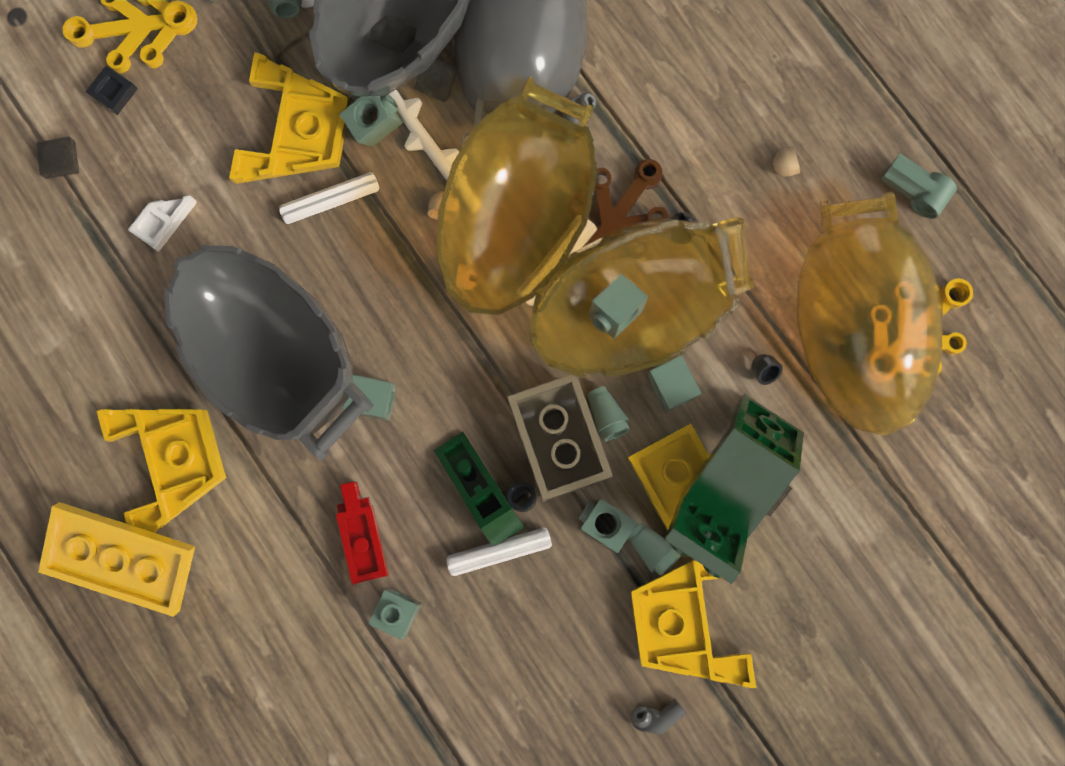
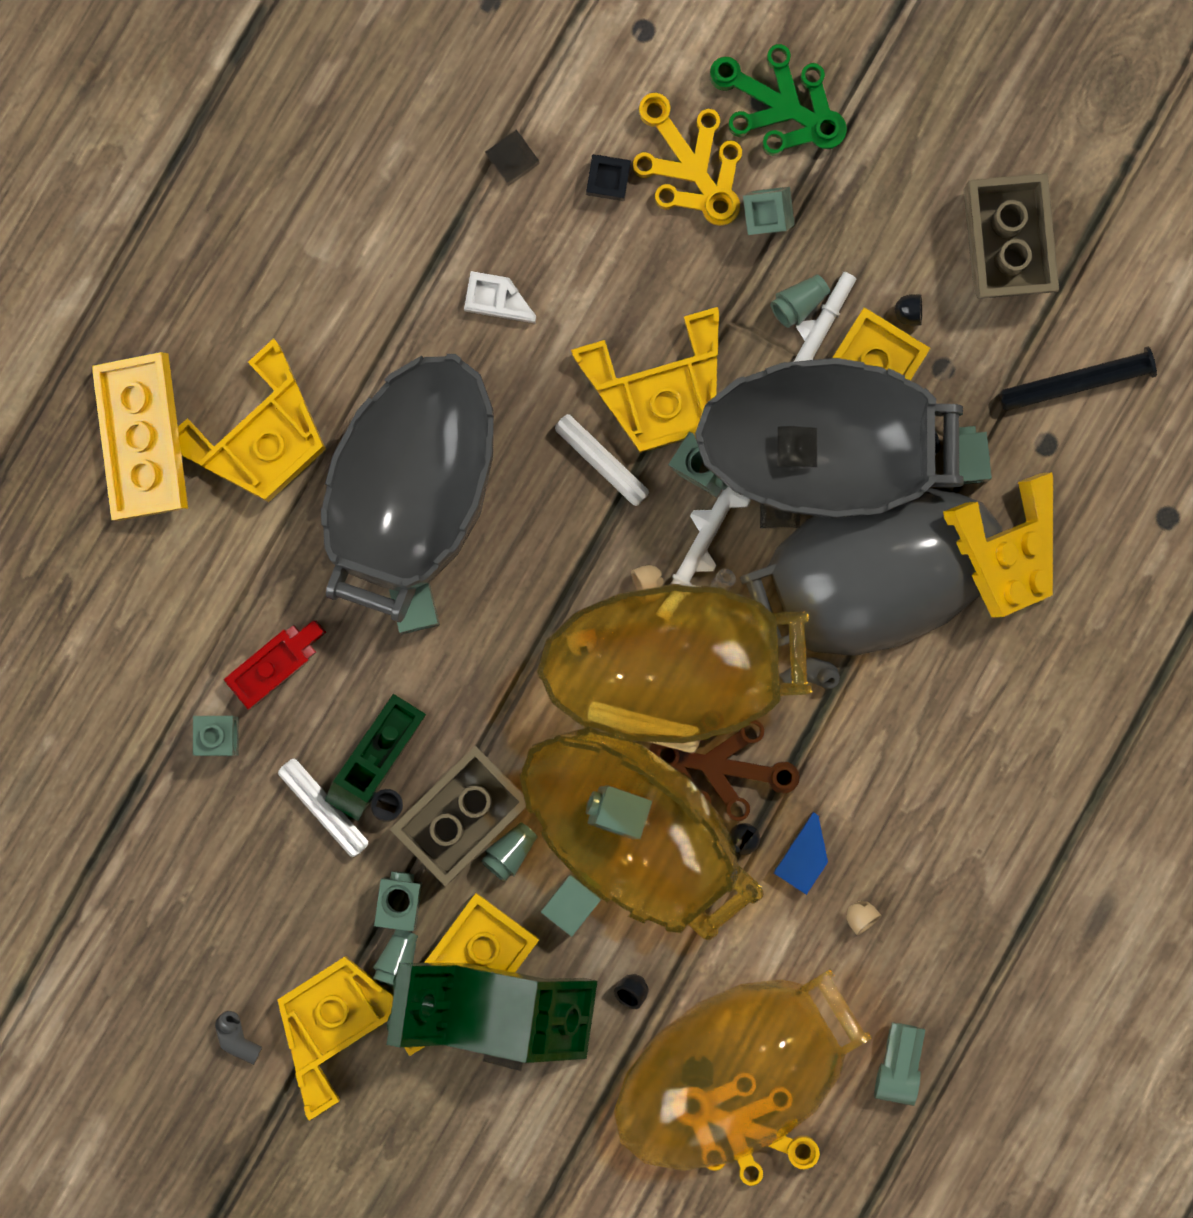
camera: 65 degrees right, 5 degrees up
none -> blue tile [773,812,828,895]

